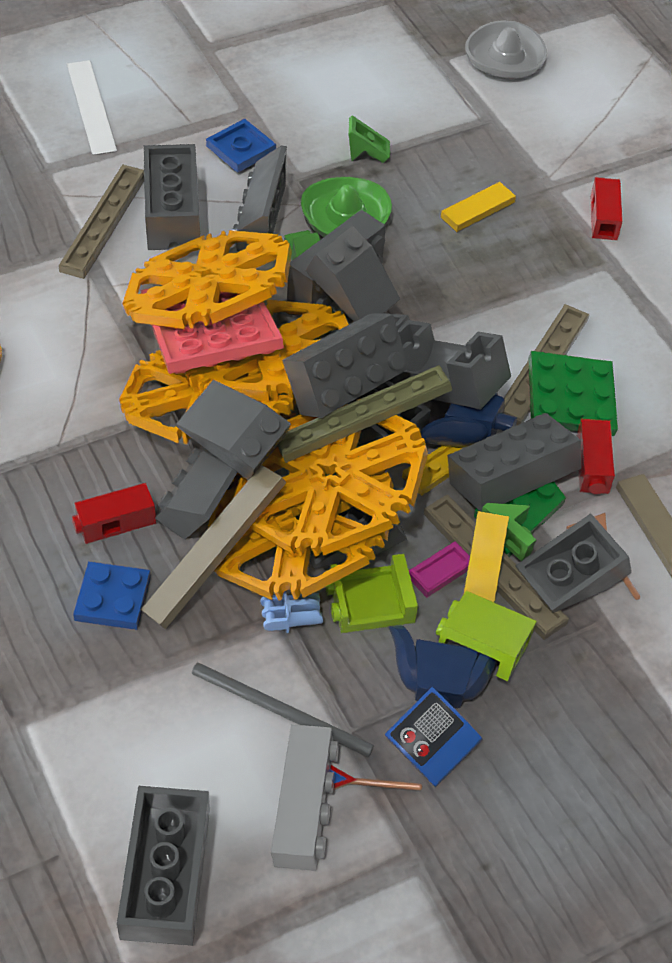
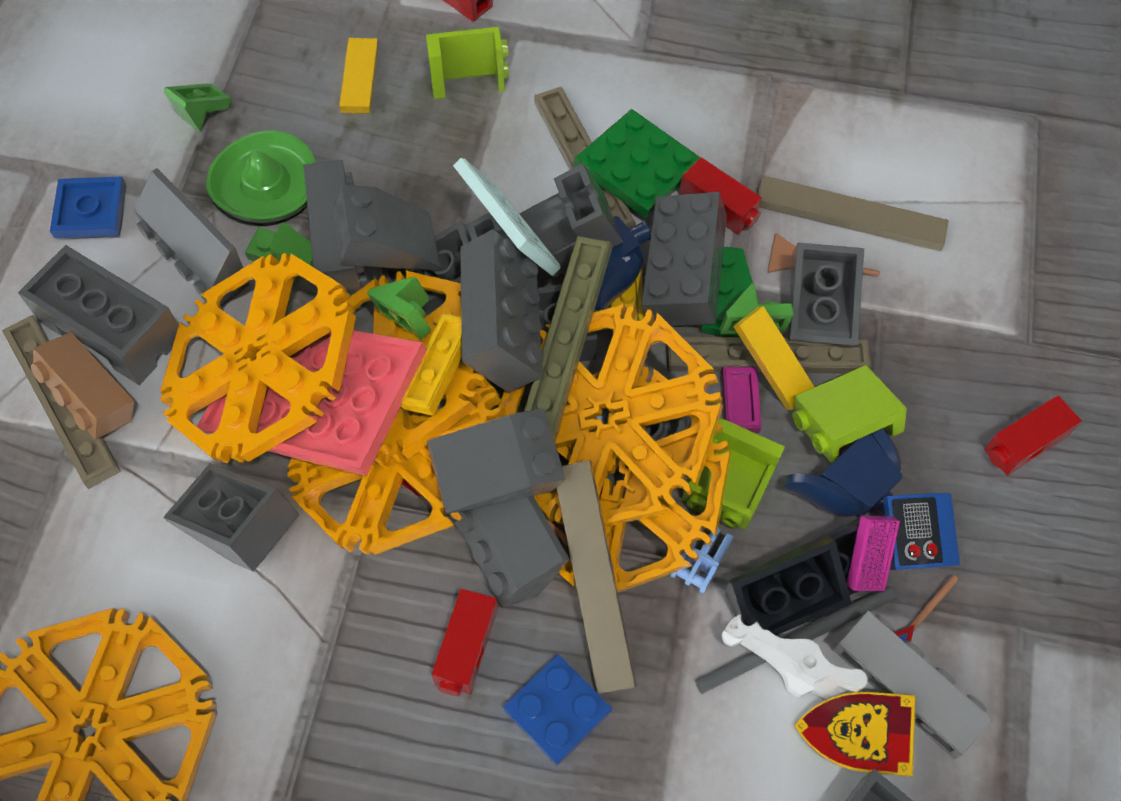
camera: 50 degrees left, 10 degrees up
none -> medium nougat brick [31,332,134,440]
none -> dark grey slope [163,463,299,572]
none -> bright green slope [367,277,431,340]
none -> yellow tile [401,313,462,416]
none -> lime panel [426,27,509,99]
none -> light aqua tile [453,158,561,276]
none -> white animal [722,614,868,699]
none -> black slope [725,518,860,636]
none -> shield [794,692,916,777]
none -> dark pink tile [847,516,900,591]
none -> red brick [984,395,1082,476]

